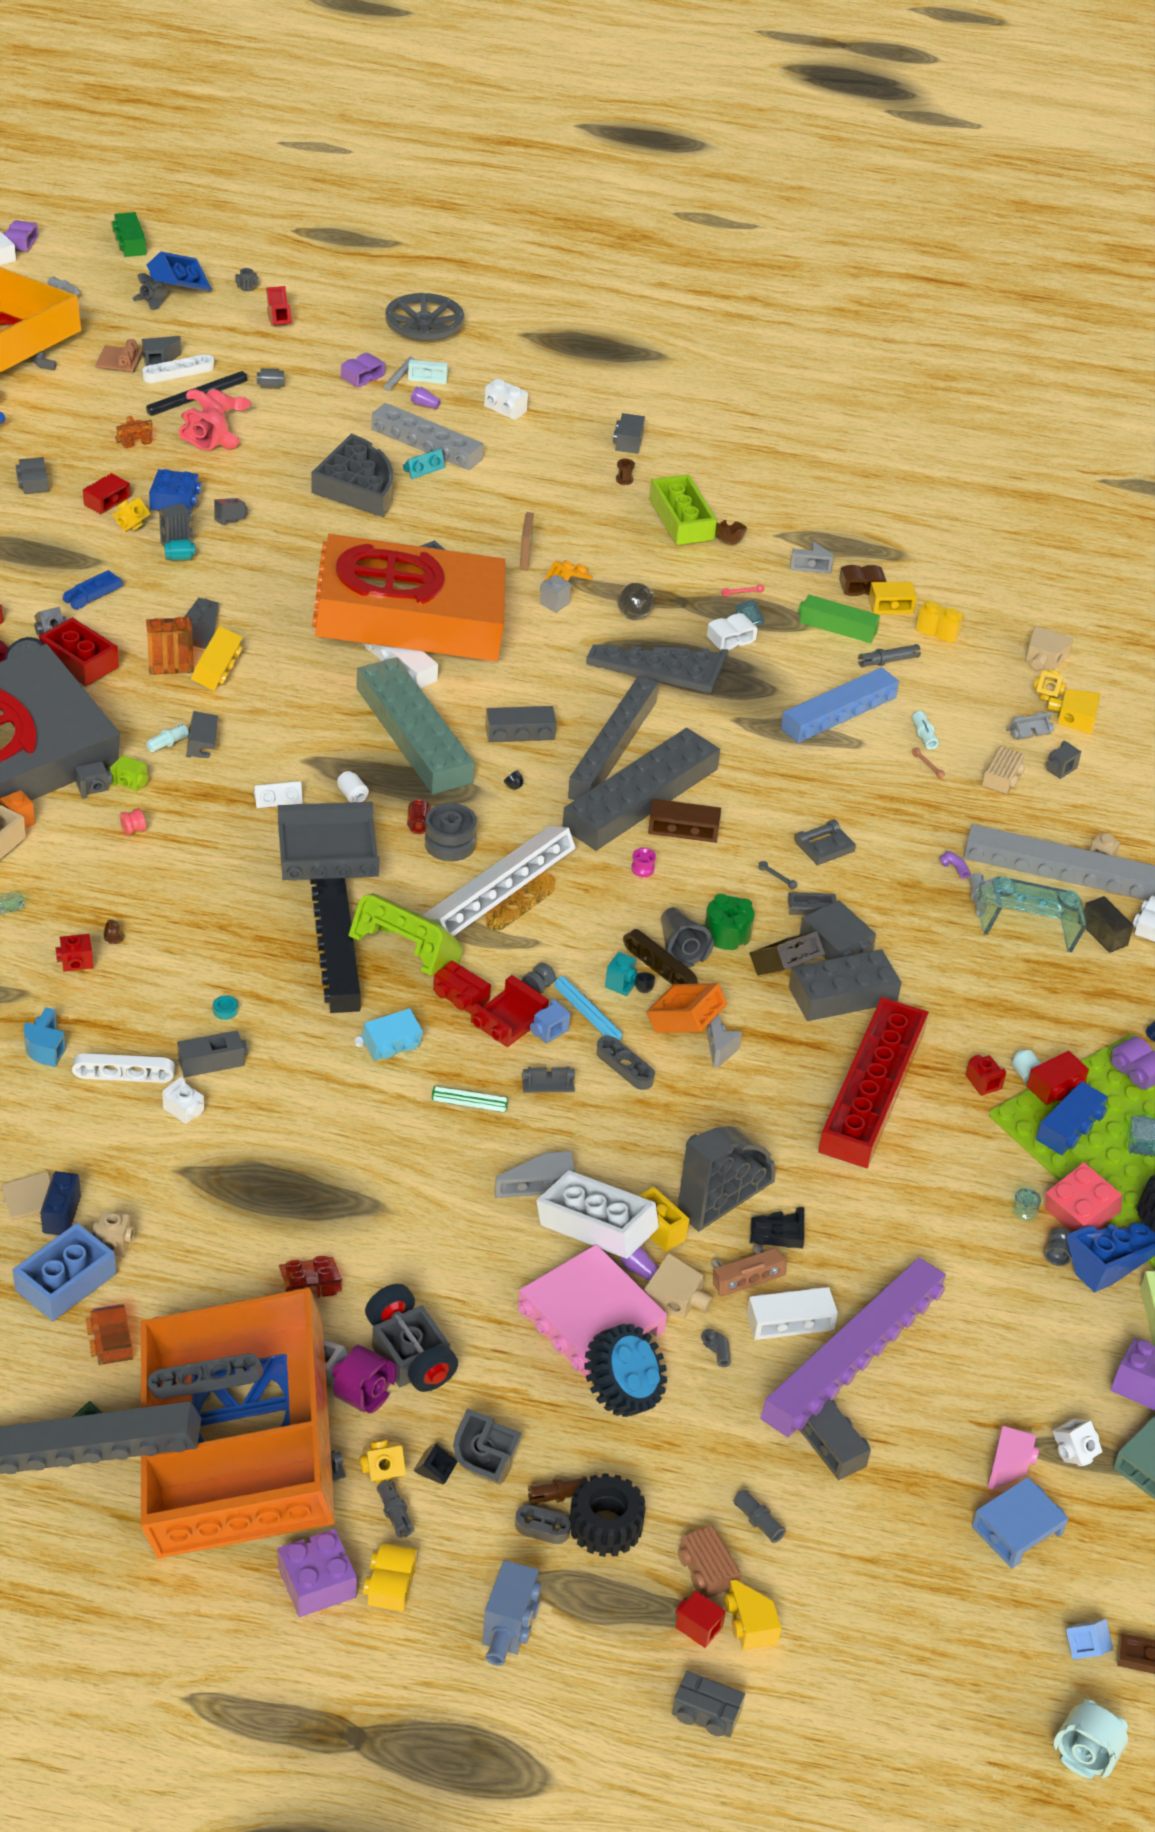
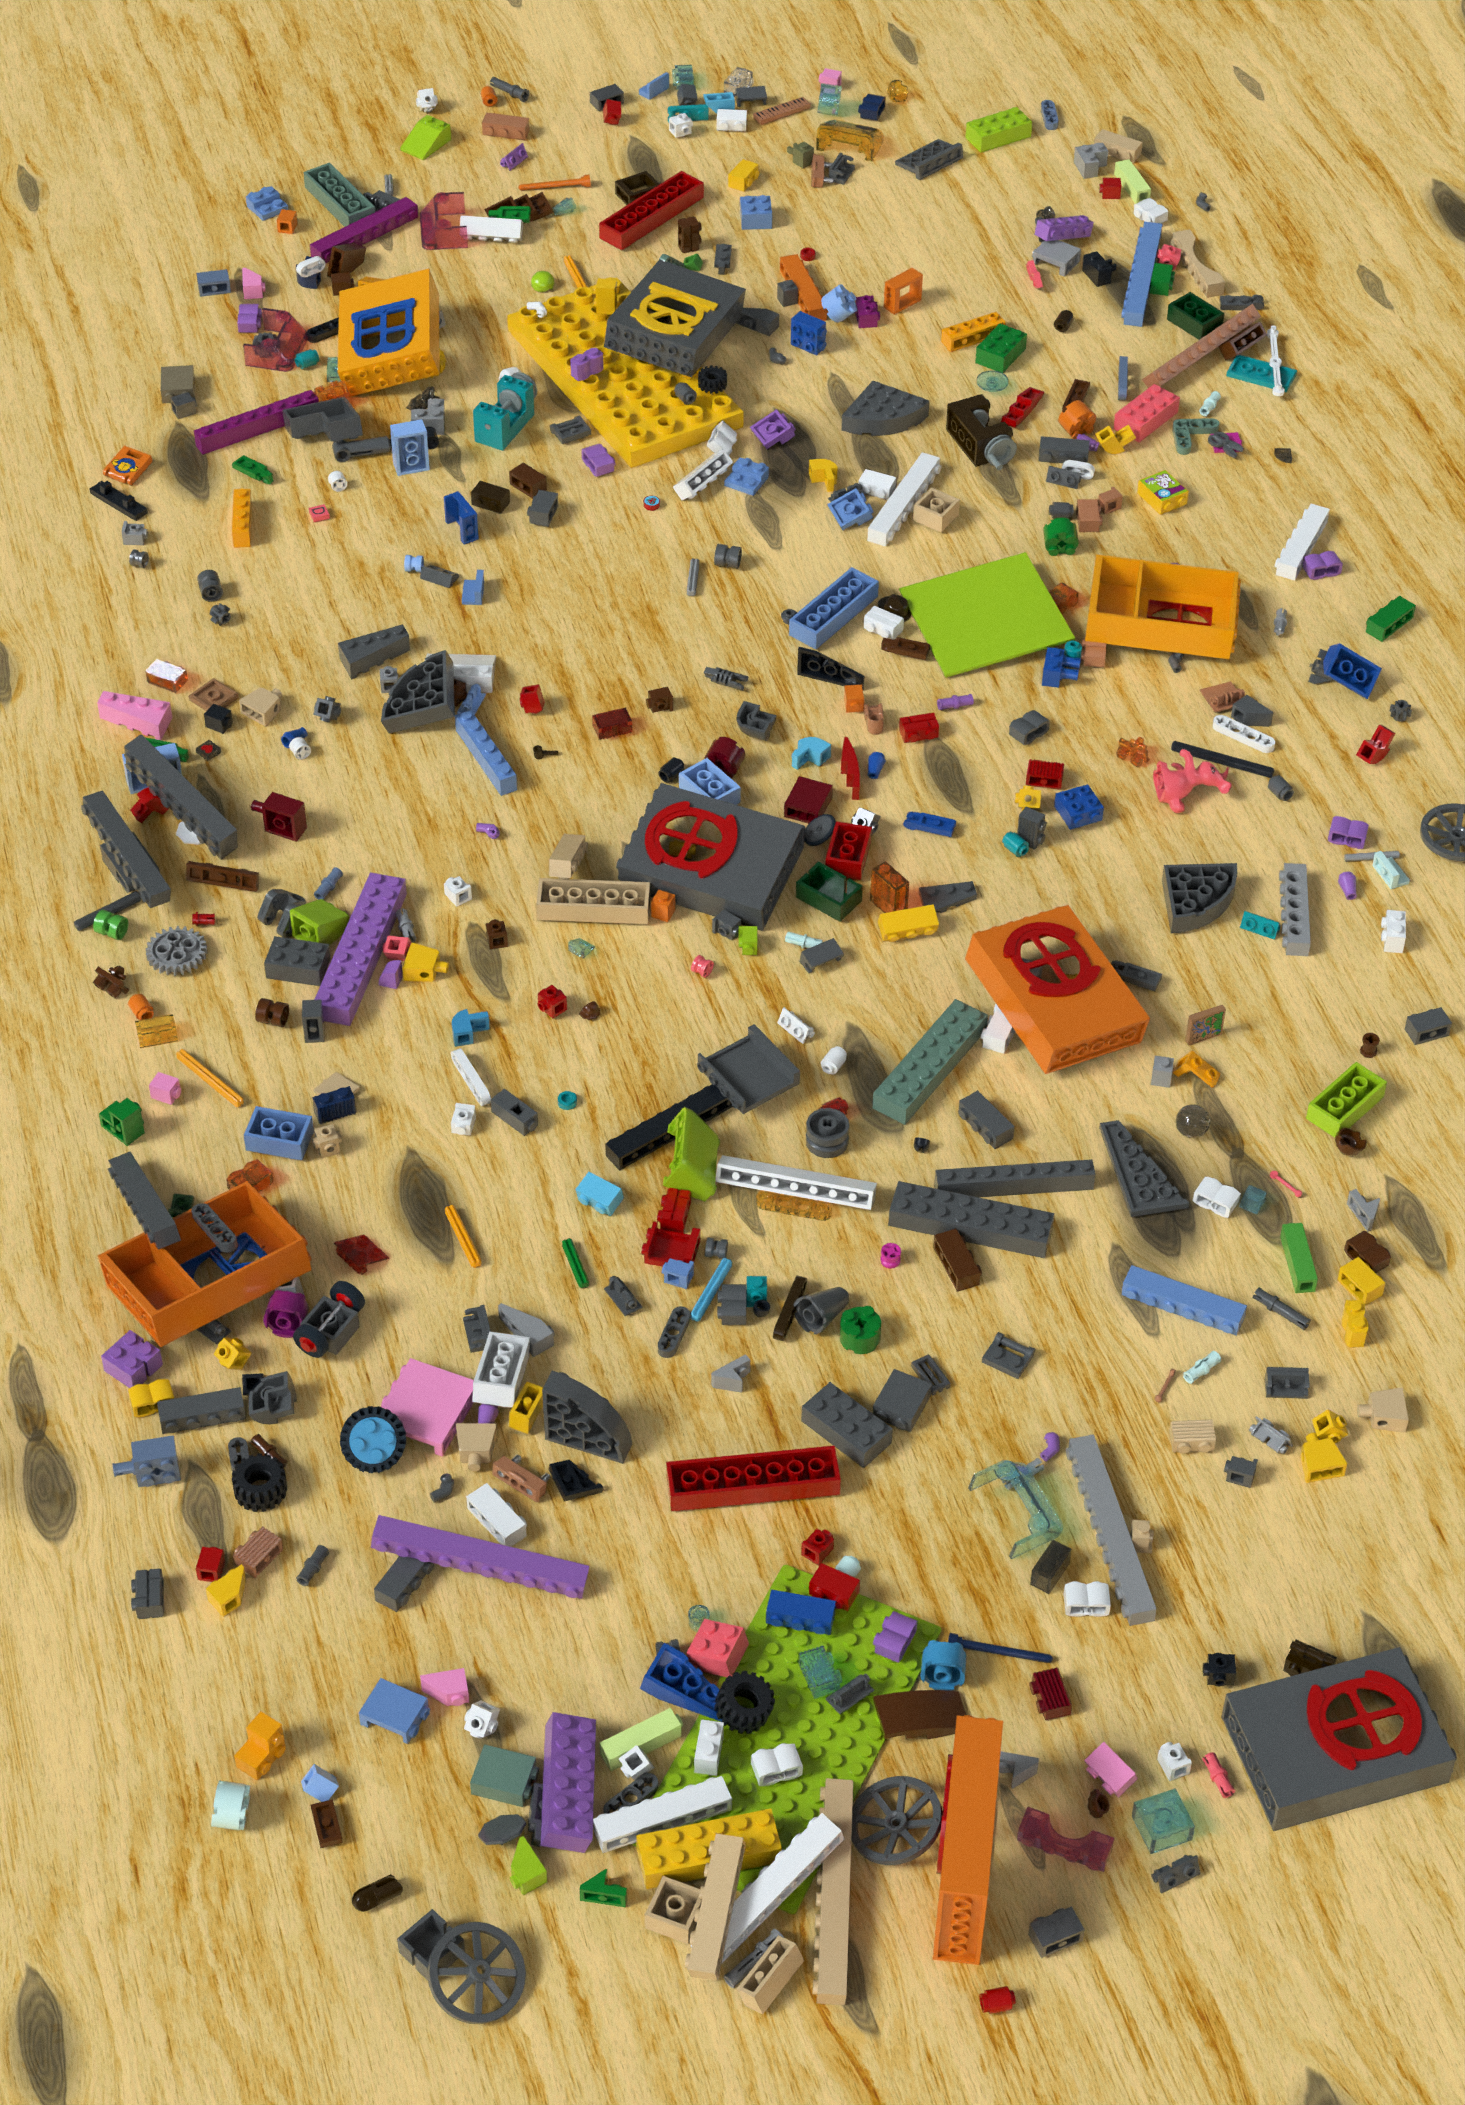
camera: 65 degrees right, 5 degrees up
dark grey brick [214,498,247,525] -> none
dark grey pin [377,1480,414,1538] -> none
orange window [646,983,727,1032] -> none
dark brown window [749,931,825,976] -> none
dark grey hinge [758,861,797,889] -> none
none -> dark grey brick [157,1387,246,1434]
none -> light orange brick [234,1711,286,1781]
none -> light orange axle [445,1205,482,1268]
none -> dark grey hinge [463,1305,491,1353]
none -> dark grey brick [717,1284,746,1325]
none -> dark green piece [796,861,863,922]
none -> dark grey hinge [1265,1367,1310,1399]

